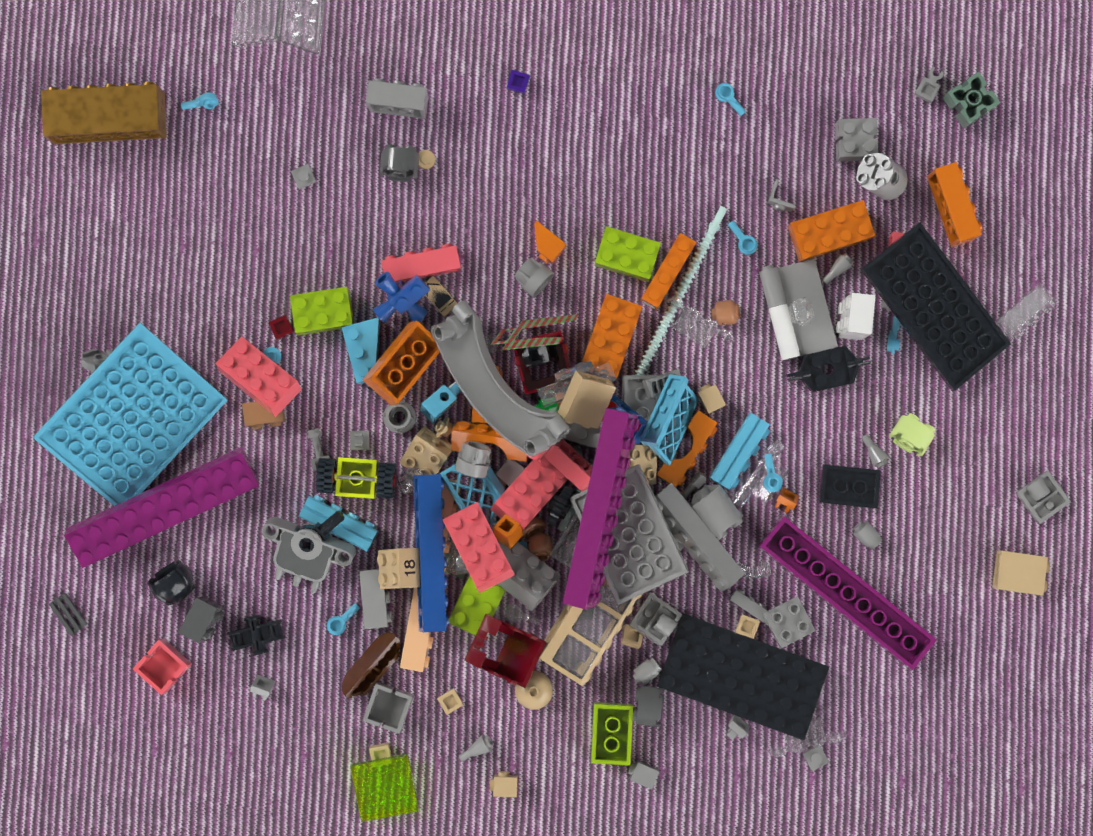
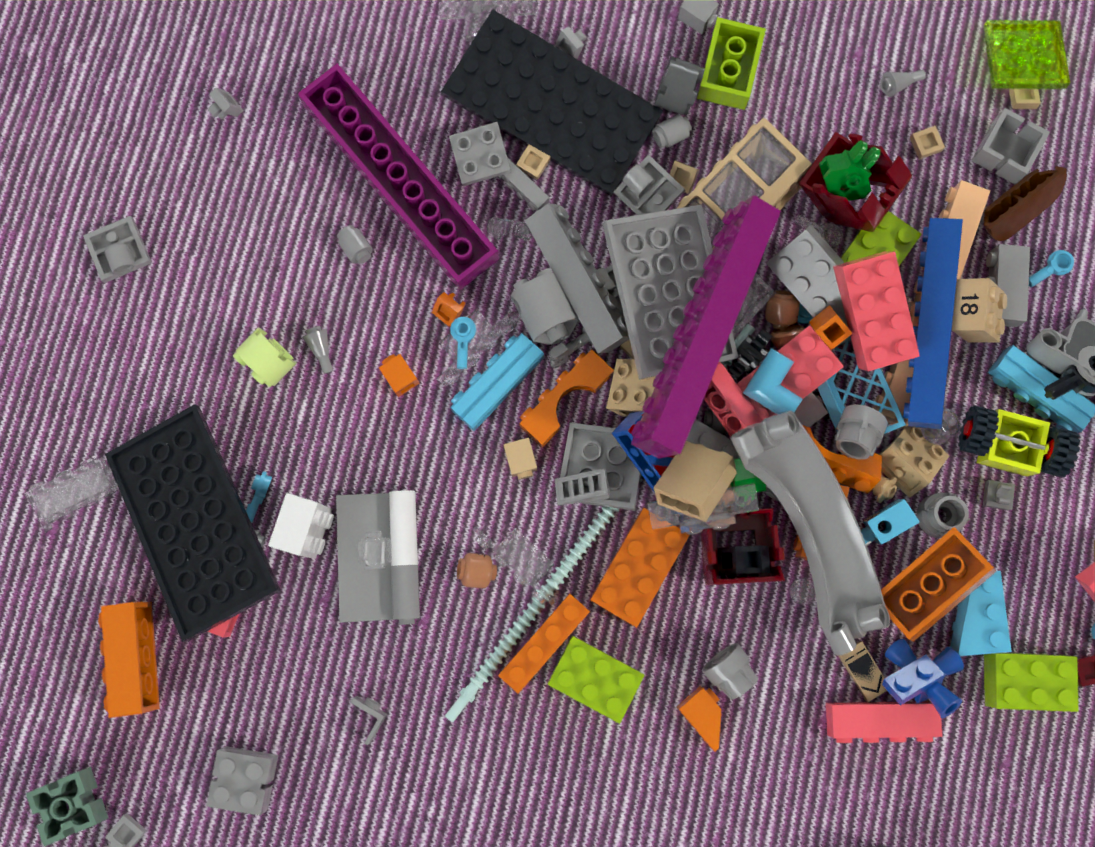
camera: 175 degrees left, 5 degrees down
light grey hinge [307,428,331,472] -> none
tan brick [490,771,518,797] -> none
piece [491,314,578,350] -> none
tan cylinder [515,671,553,710] -> none
medium azure fence [640,374,699,465] -> none
medium azure plate [728,220,757,255] -> none
black plate [786,345,871,392] -> none
orange brick [788,200,875,262] -> none
black plate [819,464,881,509] -> none
light grey cone [822,253,853,285] -> none
light grey cylinder [856,153,908,200] -> none
tan brick [992,550,1050,596] -> none
none -> light grey tile [208,87,244,119]
none -> orange brick [378,354,420,397]
none -> medium azure brick [743,348,803,414]
none -> green hinge [819,140,880,201]

